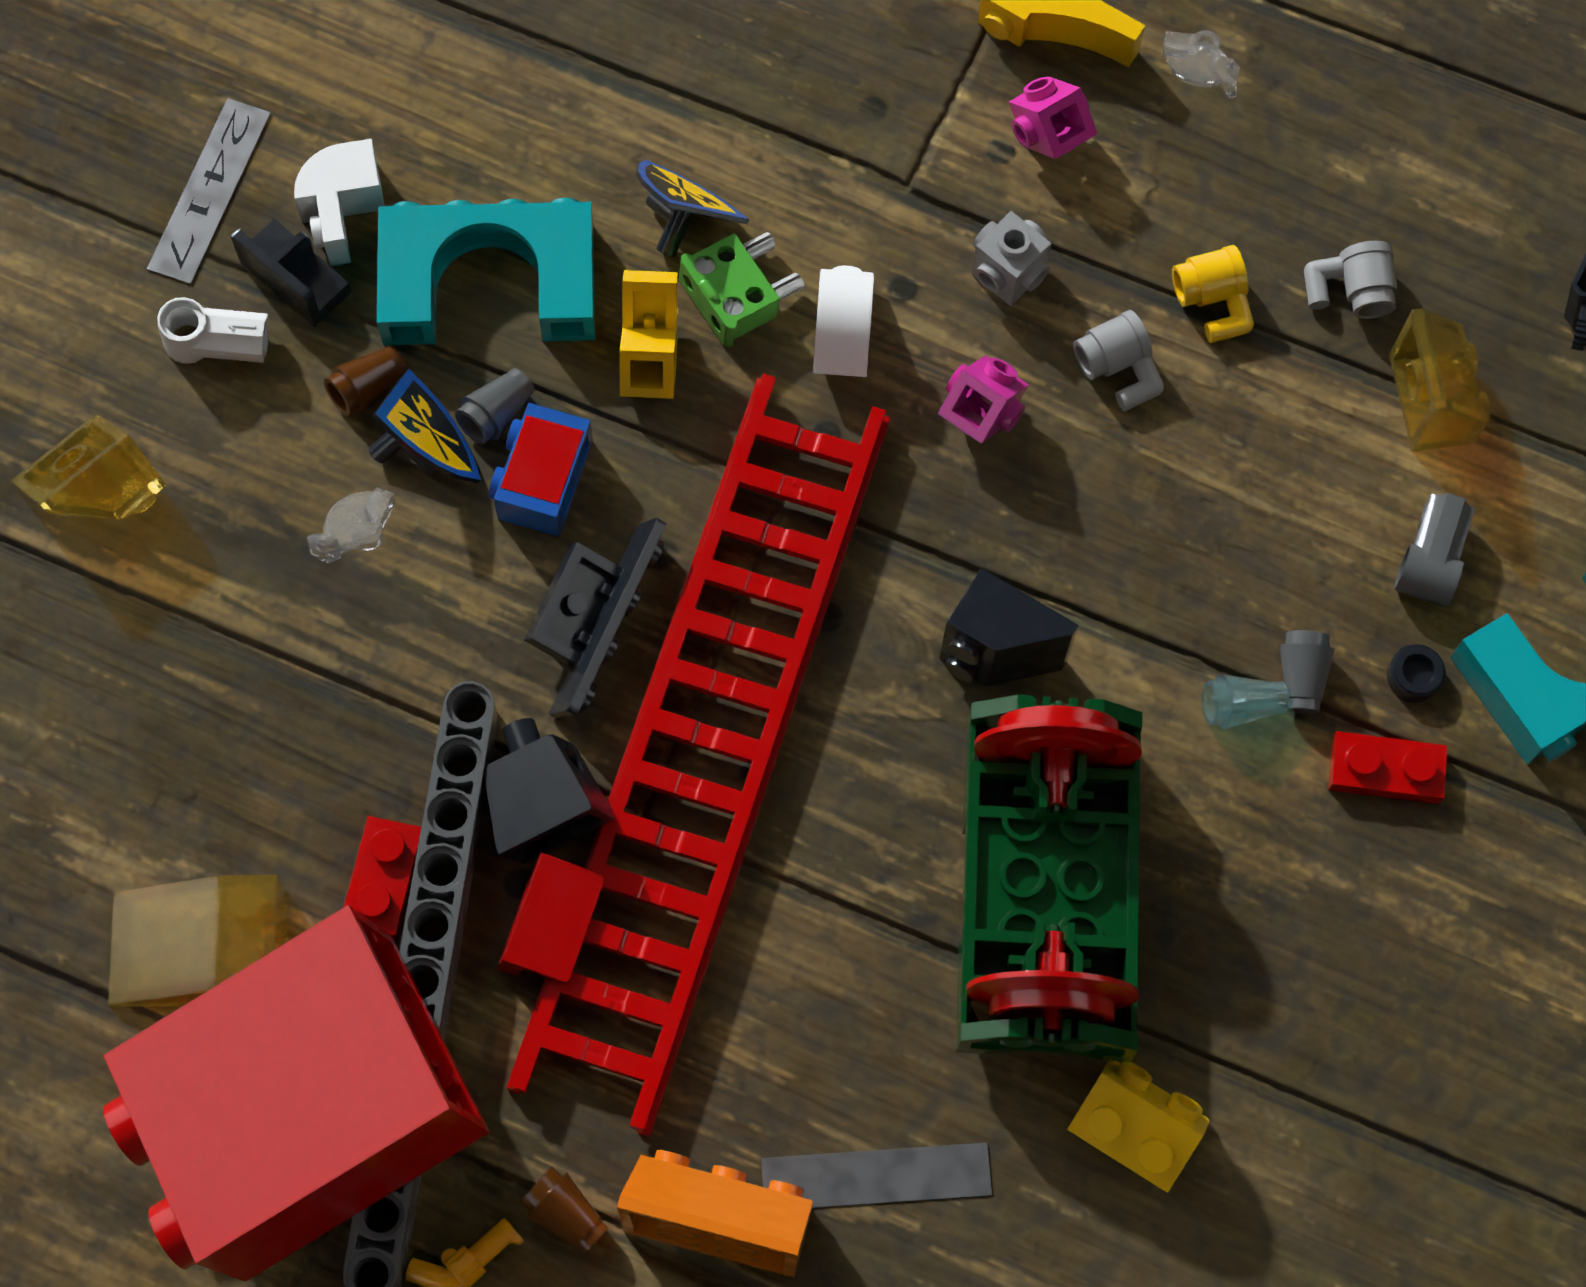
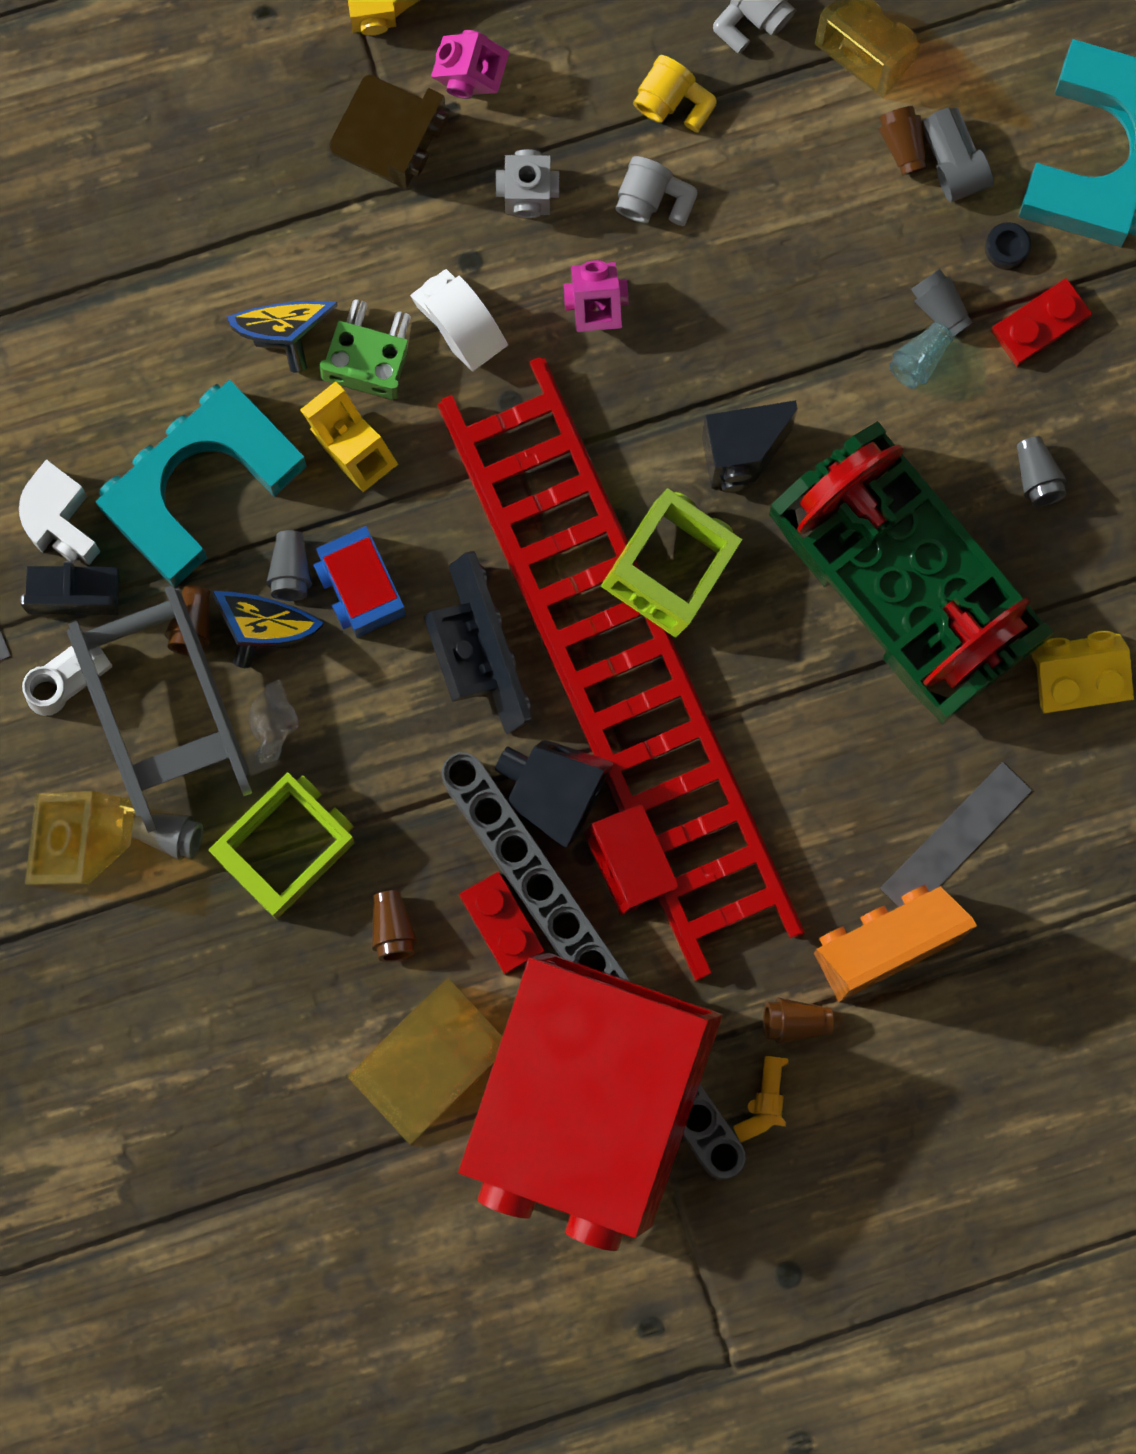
camera: 40 degrees left, 10 degrees up
none -> dark grey piece [66,585,252,833]
none -> dark grey cone [131,813,203,860]
none -> lime window [208,772,355,920]
none -> dark brown bracket [329,75,449,189]
none -> reddish brown cone [372,890,418,962]
none -> lime window [601,488,743,638]
none -> reddish brown cone [878,106,927,176]
none -> dark grey cone [1016,436,1067,507]

